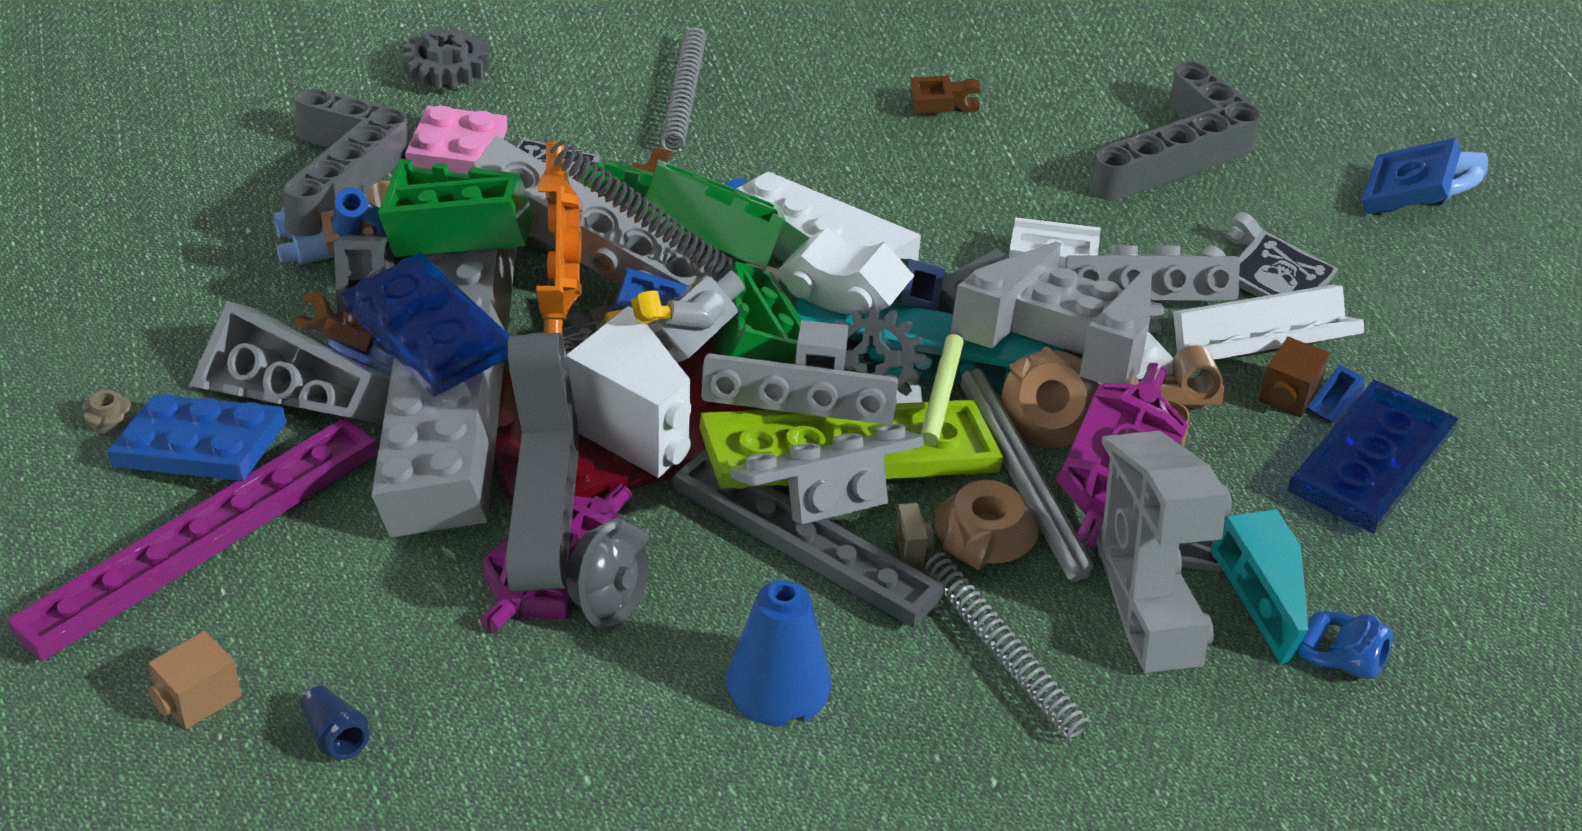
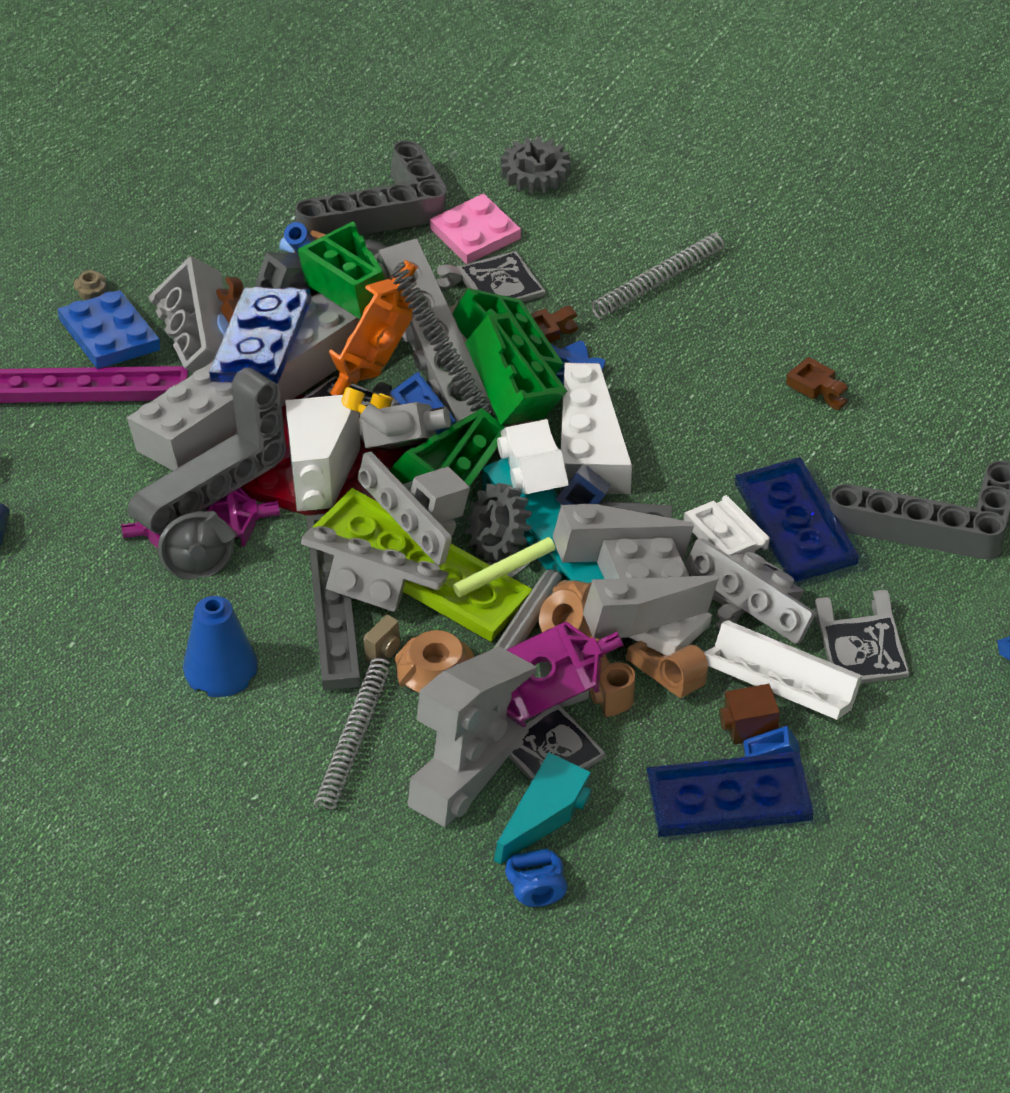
camera: 50 degrees right, 5 degrees up
none -> clear blue piece [735,457,859,582]

